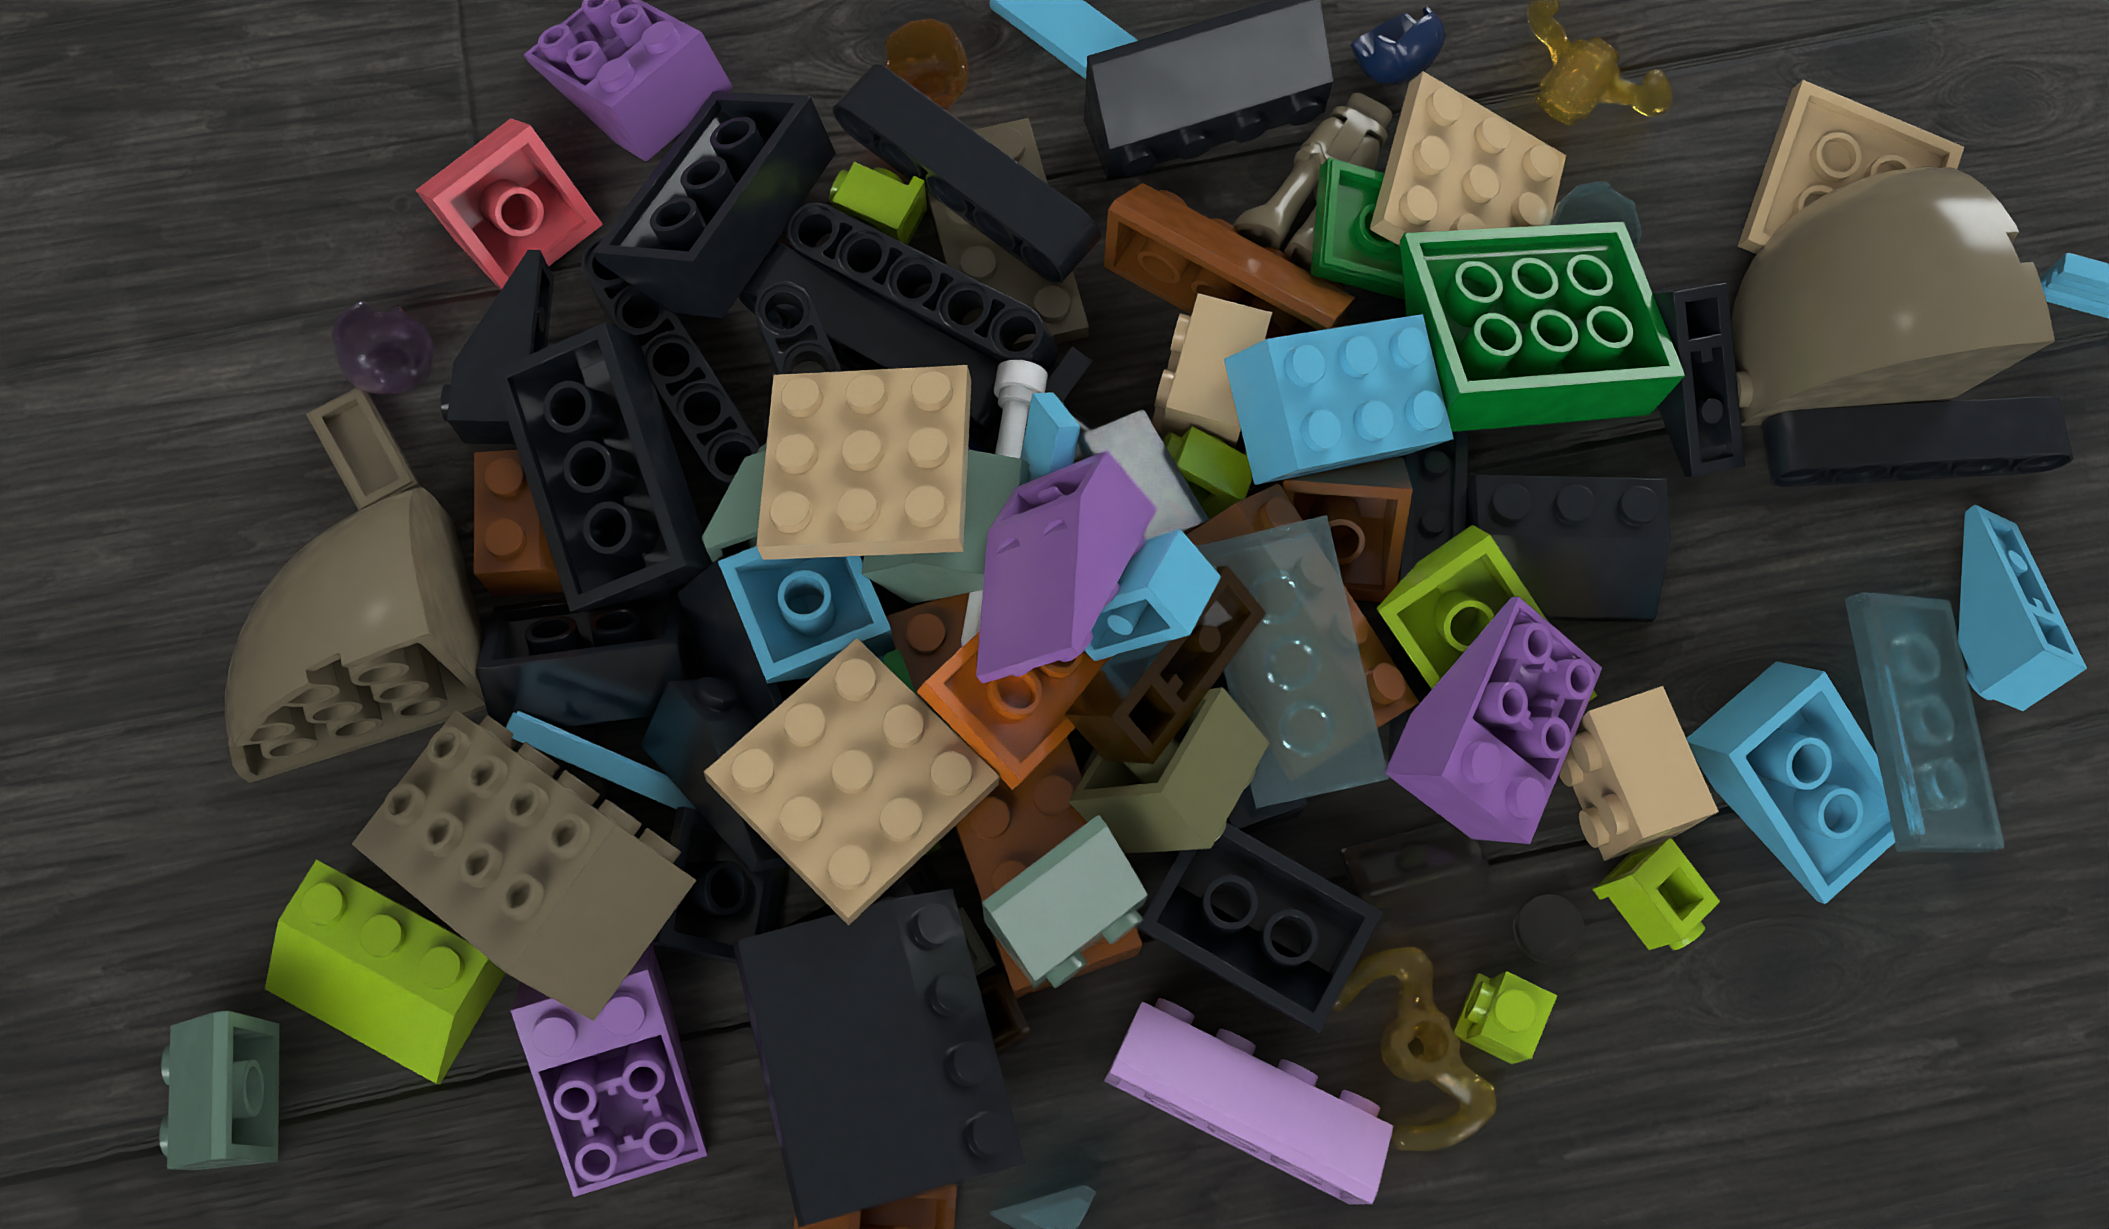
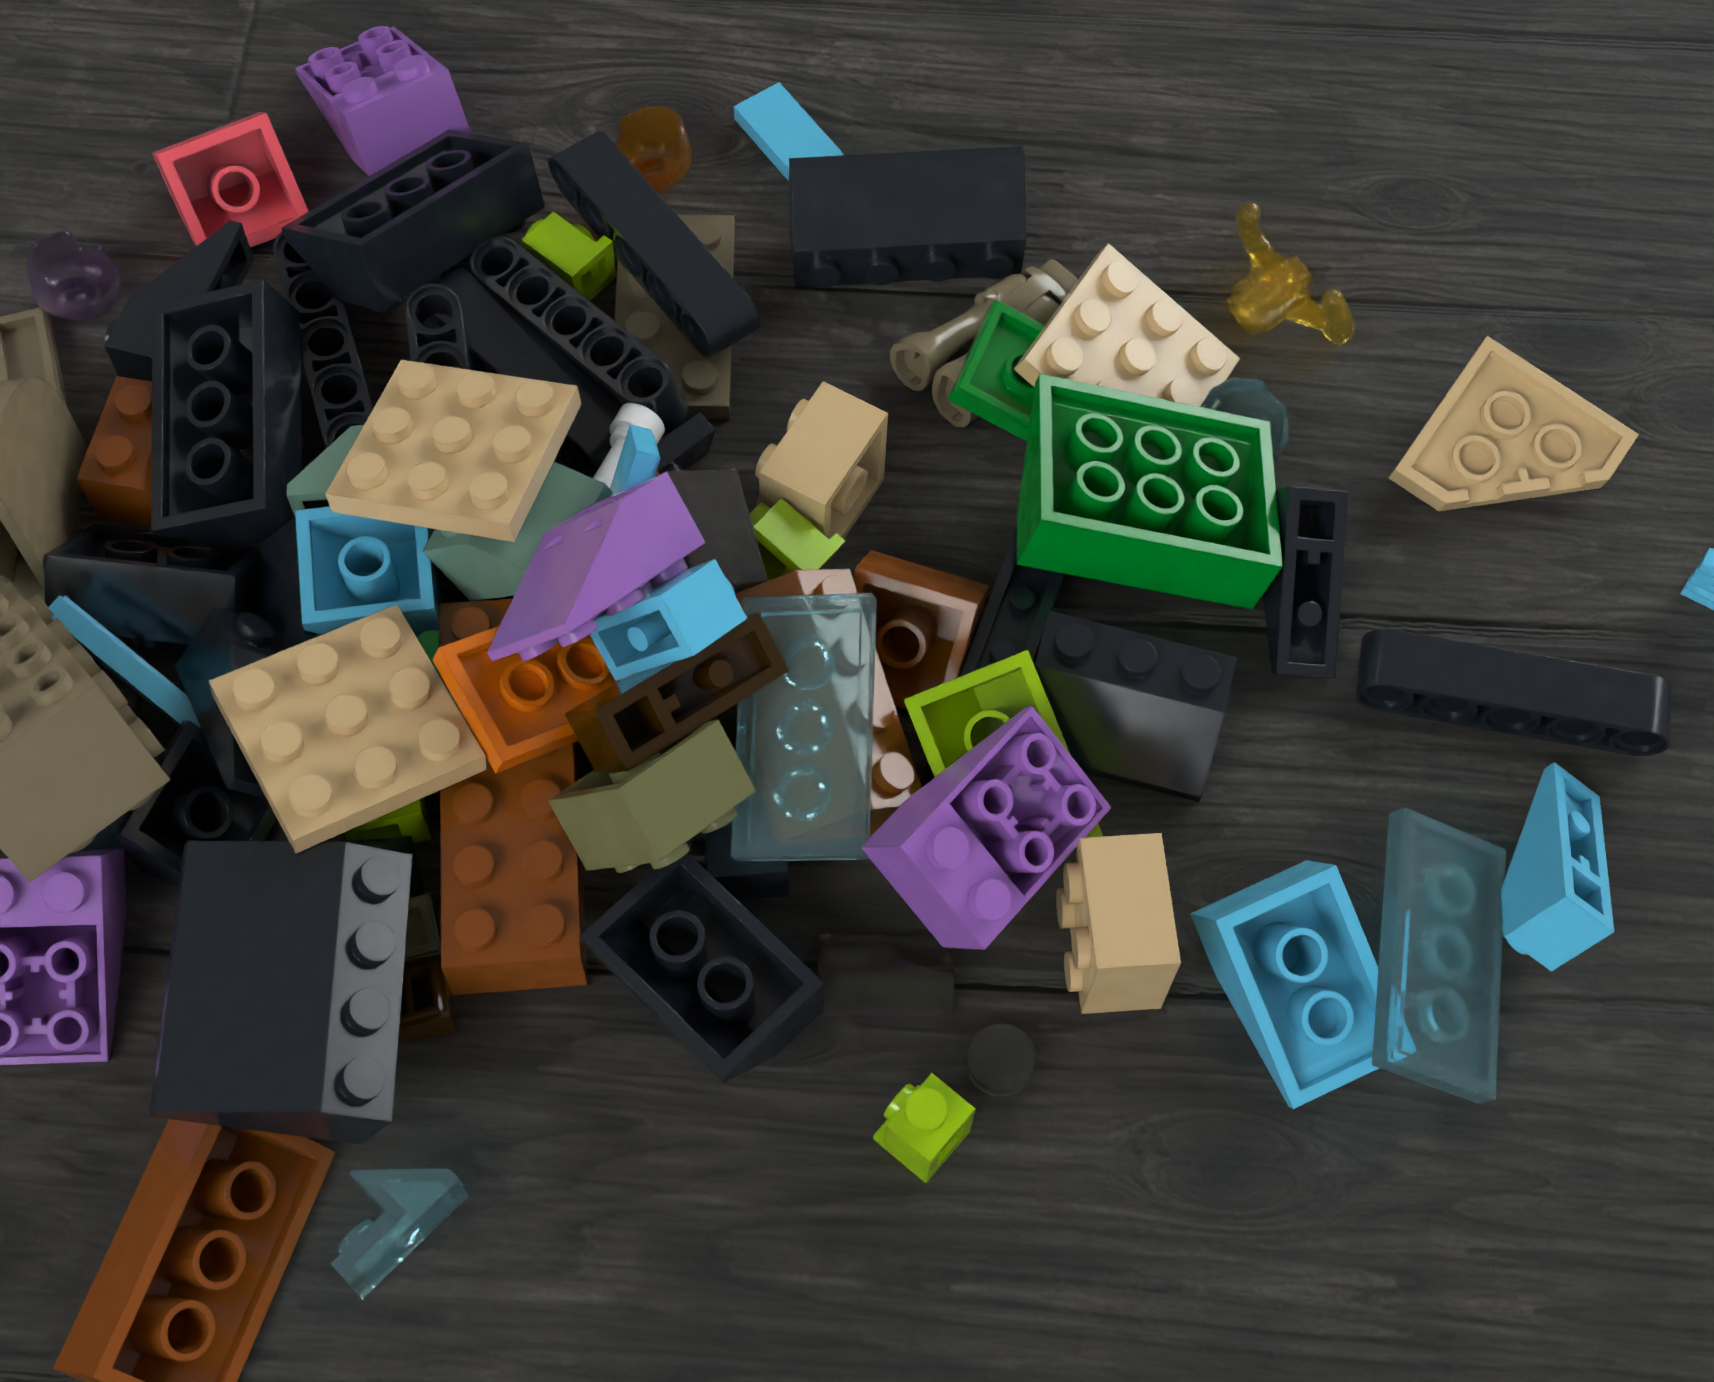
camera: 15 degrees right, 10 degrees down
sand green slope [982,814,1148,989] -> none
dark orange slope [1103,183,1355,339] -> none
lavender slope [1104,998,1393,1204] -> none
medium azure brick [1224,314,1453,485] -> none
clear yellow piece [1332,947,1497,1151] -> none
dark blue hair [1350,7,1446,84] -> none
lime brick [1593,837,1720,950] -> none
dark tan brick [1731,166,2055,426] -> none

